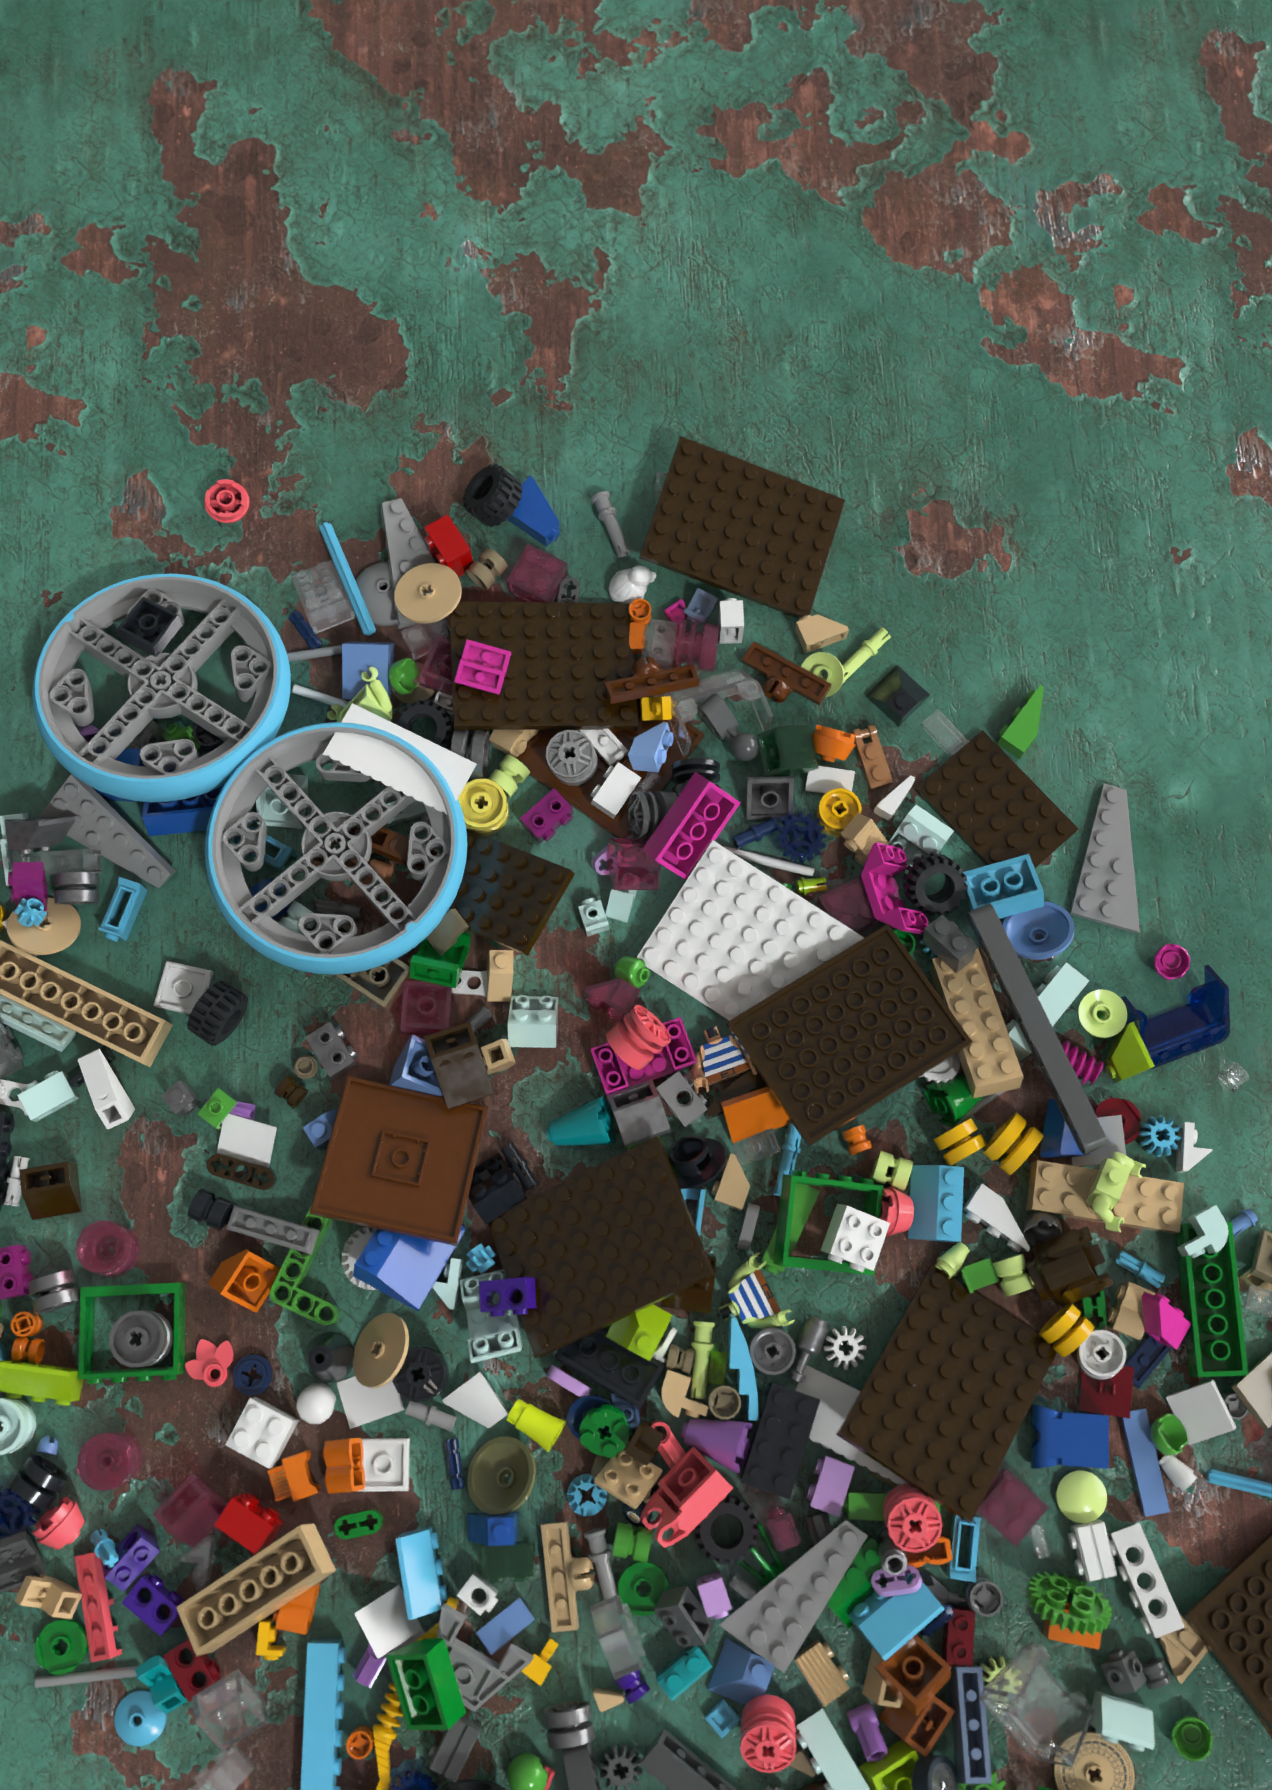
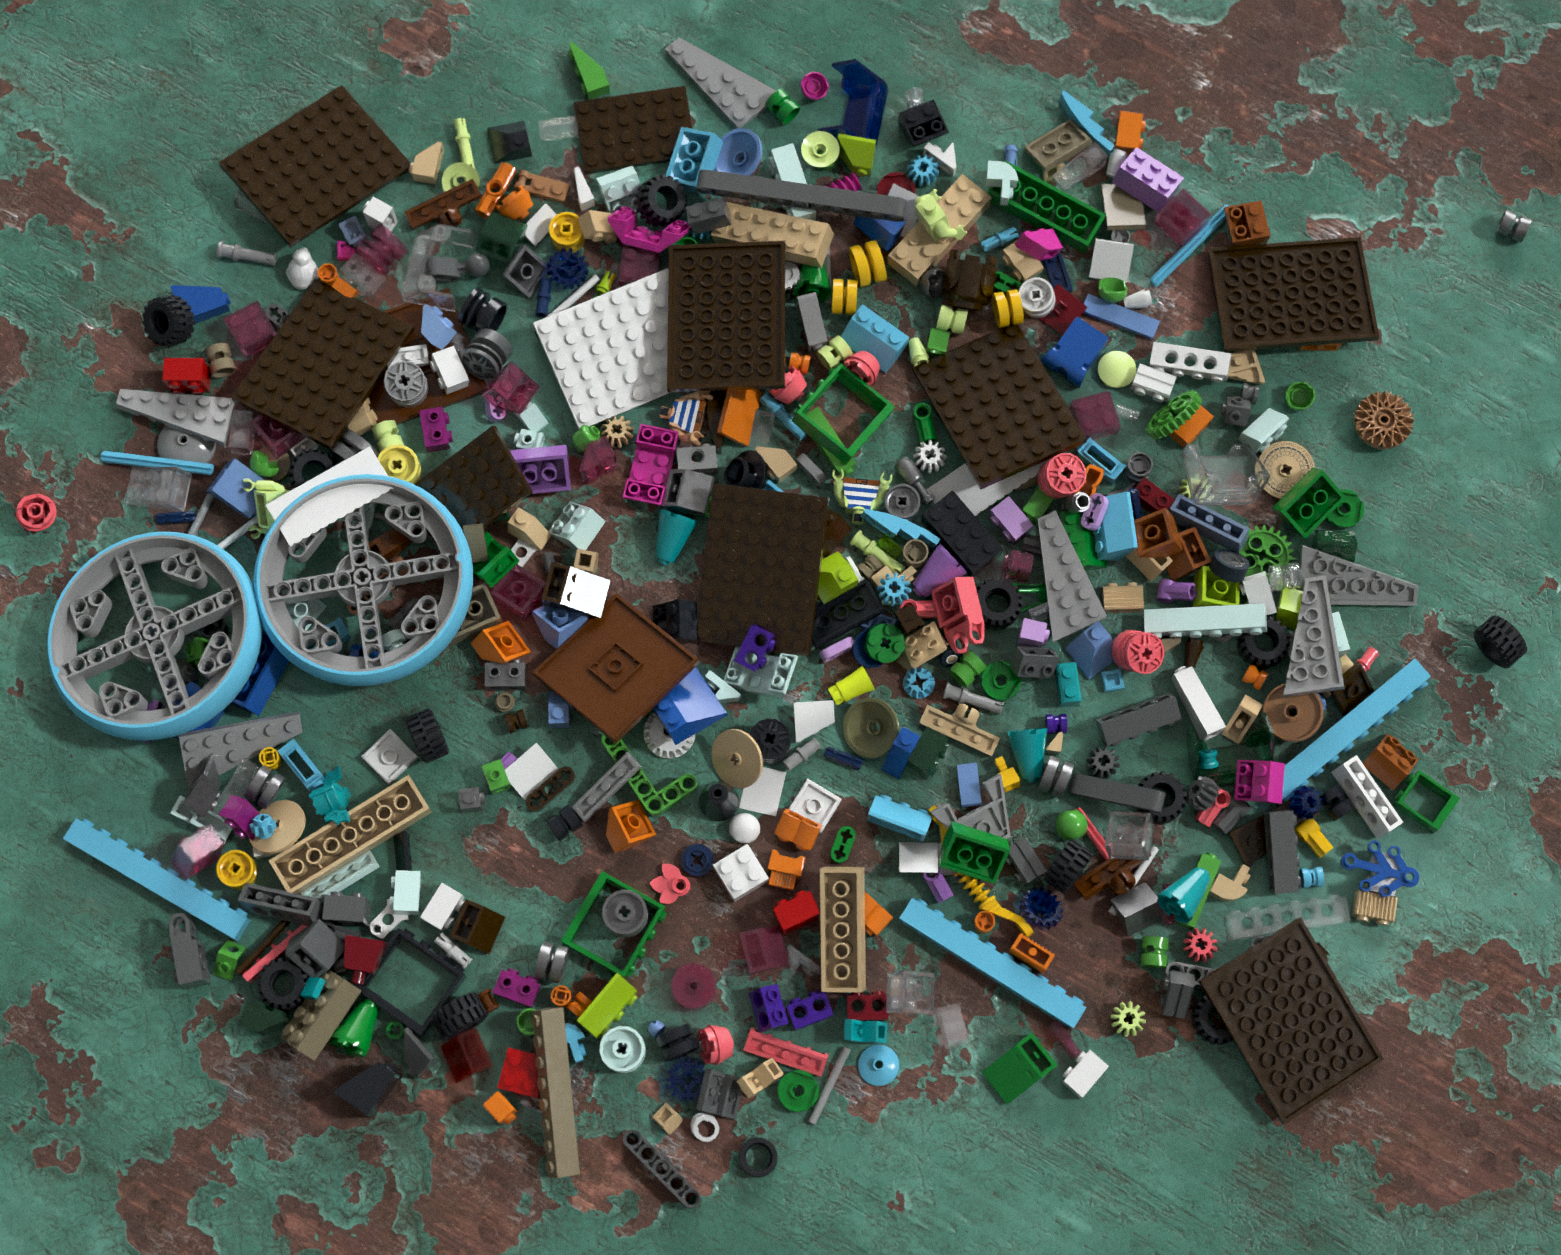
camera: 60 degrees left, 0 degrees up
clear pink wheel [76,1220,140,1277] -> none
white slope [77,1048,135,1130] -> none
medium azure axle [90,1529,119,1568] -> none
black brick [116,597,183,657] -> none
yellow bracket [256,1617,286,1660] -> none
tan piece [394,563,462,624] -> none
dark pink slope [454,640,512,695] -> none
white brick [457,1571,499,1616] -> none
medium azure gear [466,1244,496,1274] -> none
black pin [500,1142,539,1191] -> none
clear brick [590,1594,646,1680] -> none
reddish brown plate [604,656,700,704] -> none
coral wheel [606,1005,671,1070] -> none
yellow bracket [640,696,672,721] -> none
dark pink brick [642,772,740,880] -> none
white brick [821,1204,890,1272] -> none
white slope [962,1184,1030,1253] -> none
none -> yellow wheel [259,747,282,770]
none -> teal helmet [309,766,351,826]
none -> white brick [420,883,465,932]
none -> orange slope [471,621,531,664]
none -> orange piece [475,162,517,219]
none -> medium lavender brick [510,445,571,494]
none -> tan gear [601,415,634,448]
none -> green wheel [765,88,801,125]
none -> coral cone [769,366,807,405]
none -> light grey slope [797,292,828,353]
none -> medium azure gear [877,572,911,607]
none -> black slope [898,99,949,147]
none -> green piece [912,403,936,444]
none -> teal cone [1007,728,1047,782]

